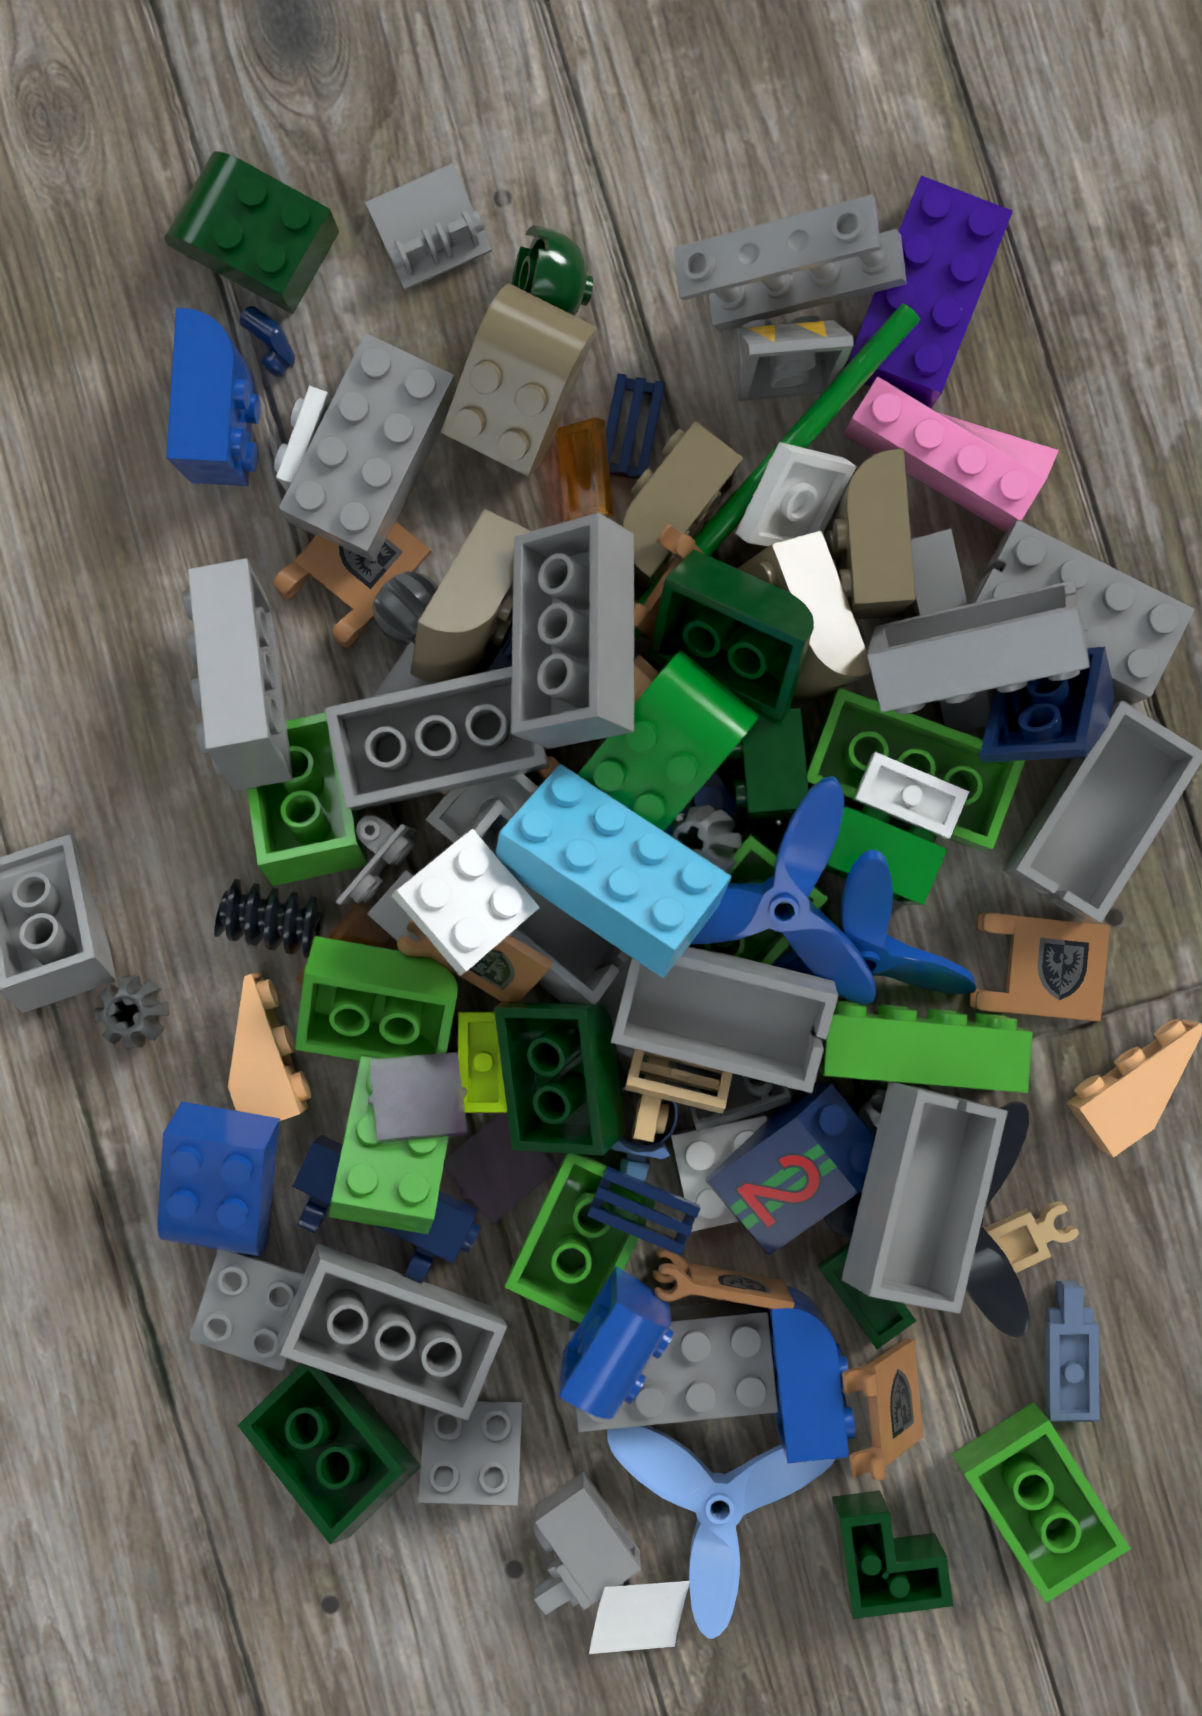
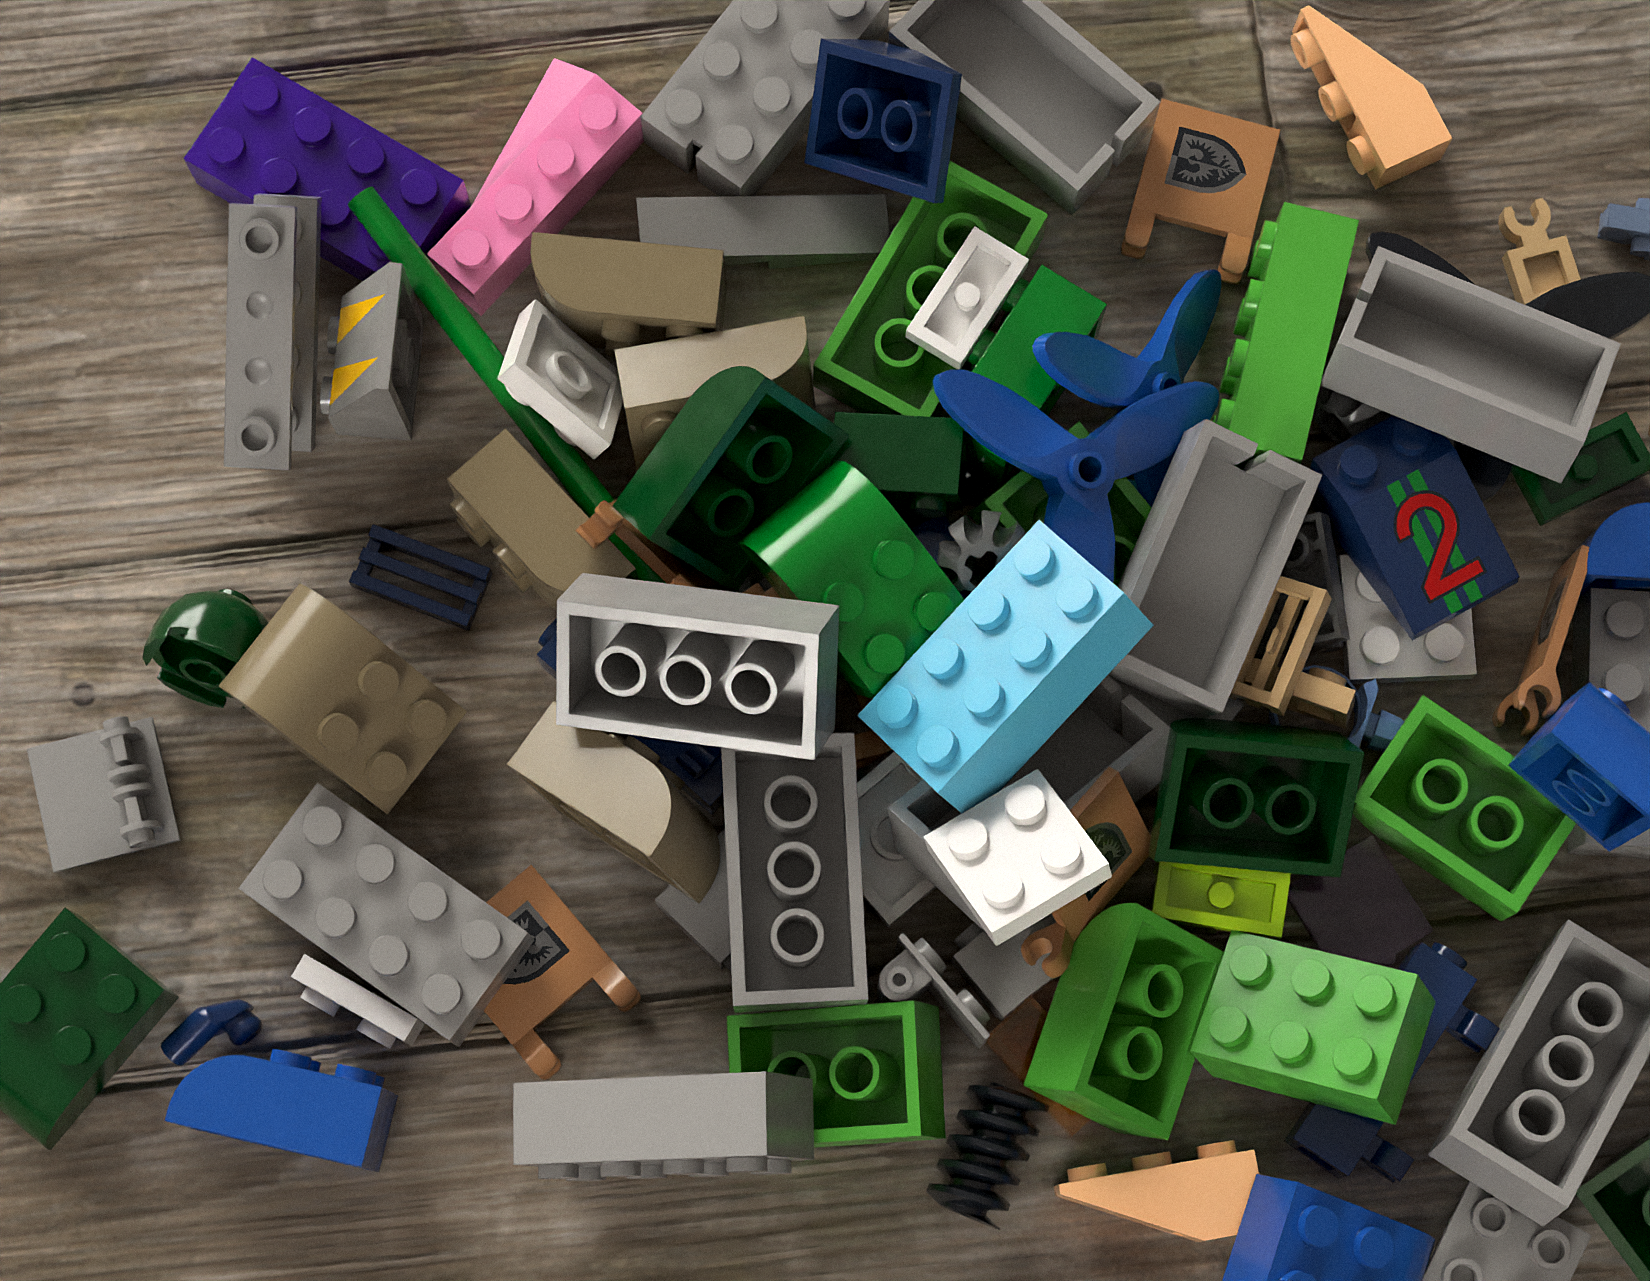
camera: 90 degrees left, 10 degrees down
piece [368,1052,467,1143] -> none
dark grey piece [372,571,438,645] -> none
clear orange tile [556,417,613,522] -> none
dark blue tile [587,1166,701,1255] -> none
light grey piece [867,580,1090,714] -> none

